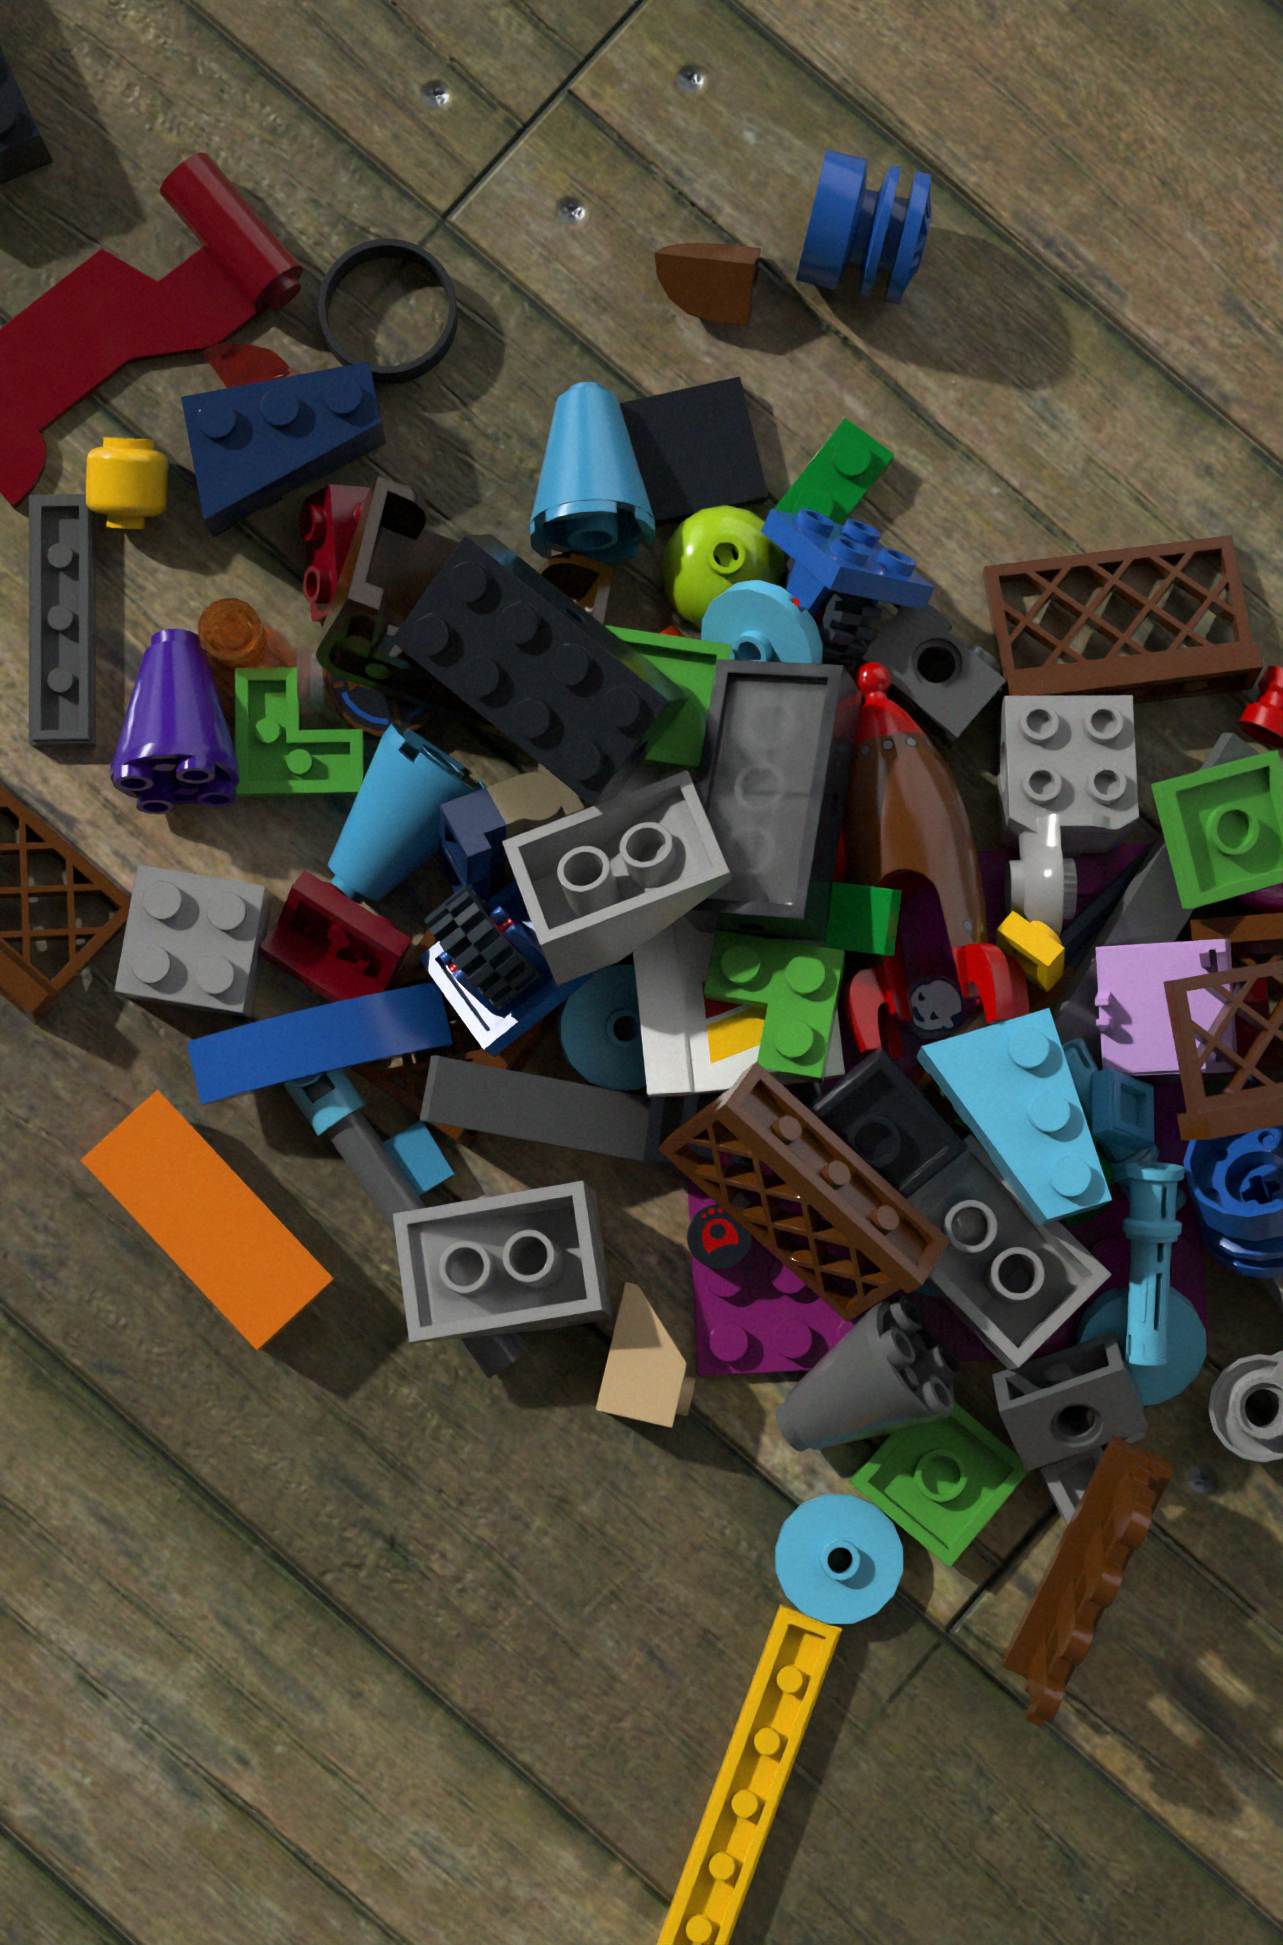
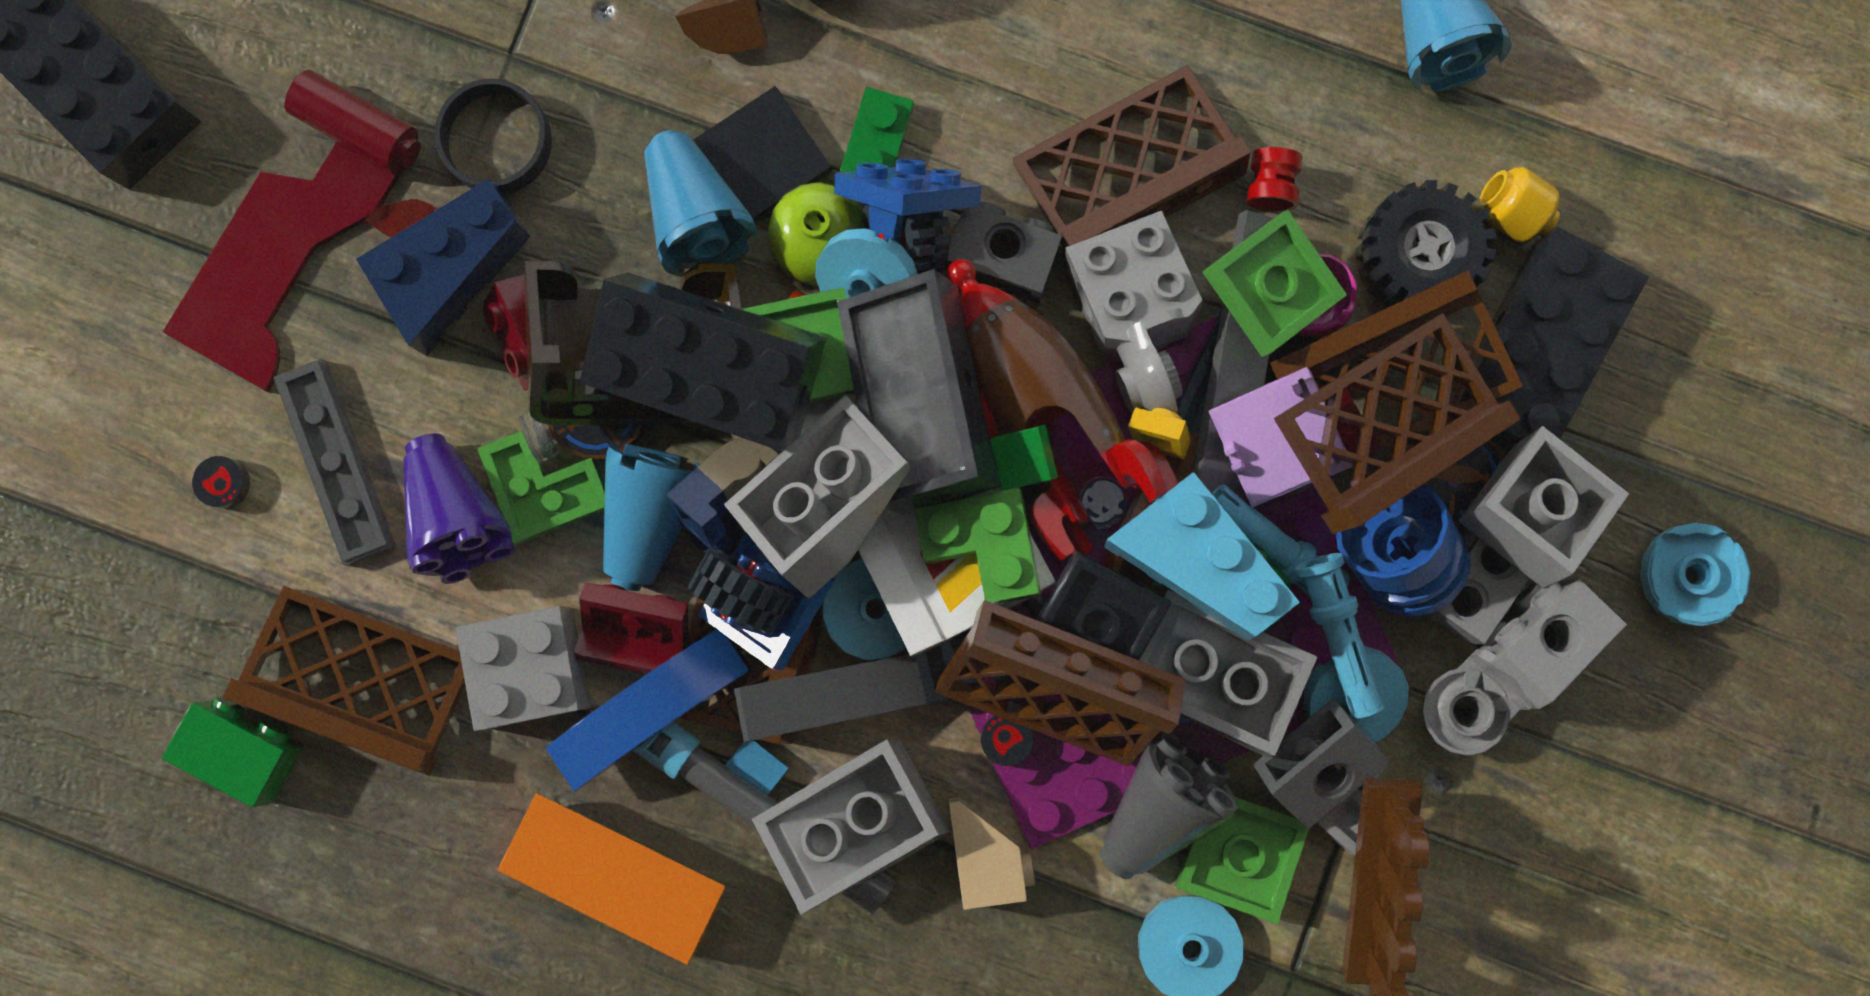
camera: 10 degrees left, 0 degrees up
yellow head [85,437,169,529] -> none
clear orange wheel [198,598,268,672] -> none
dark azure tile [1092,1068,1154,1152] -> none

